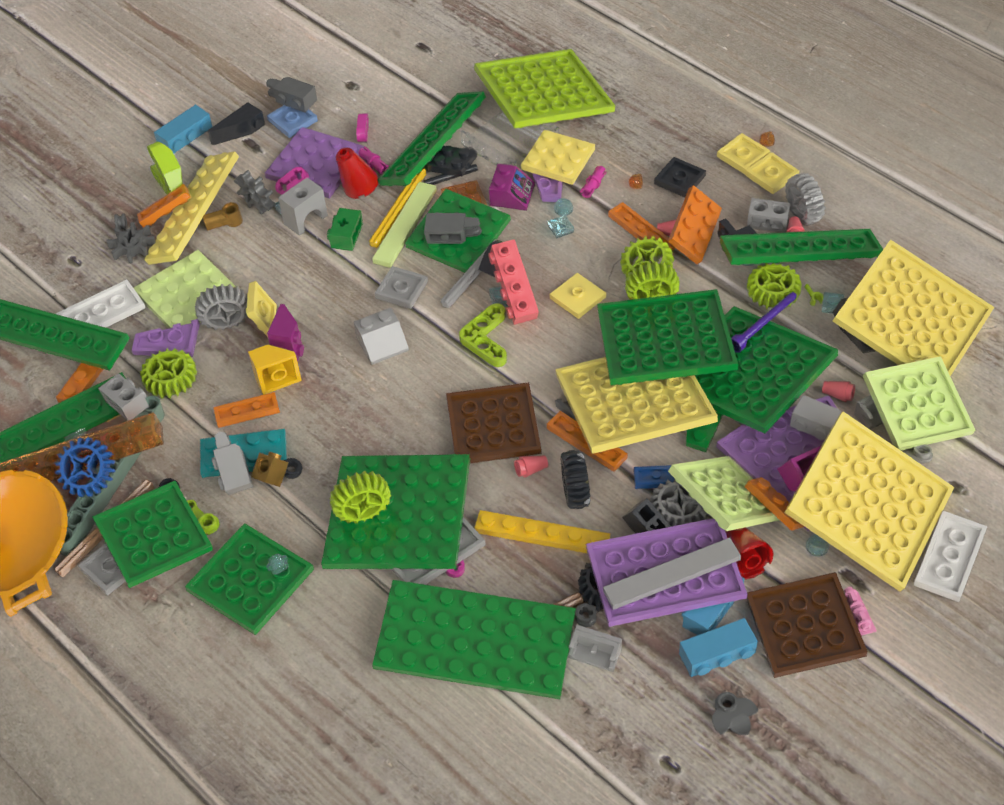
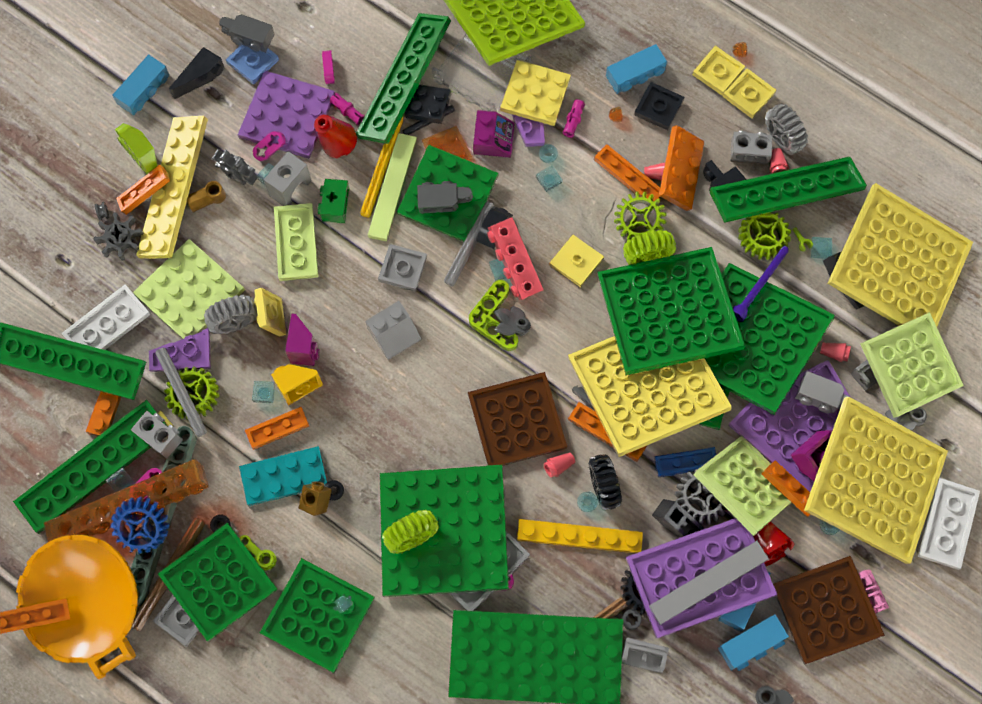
camera: 10 degrees left, 20 degrees up
light grey hinge [212,432,253,495] -> none
none -> light grey axle [156,348,207,437]
none -> clear light blue plate [252,381,275,403]
none -> yellowish green plate [274,203,318,281]
none -> dark grey plate [495,306,531,336]
none -> clear light blue plate [577,492,598,512]
none -> dark azure brick [606,44,667,94]

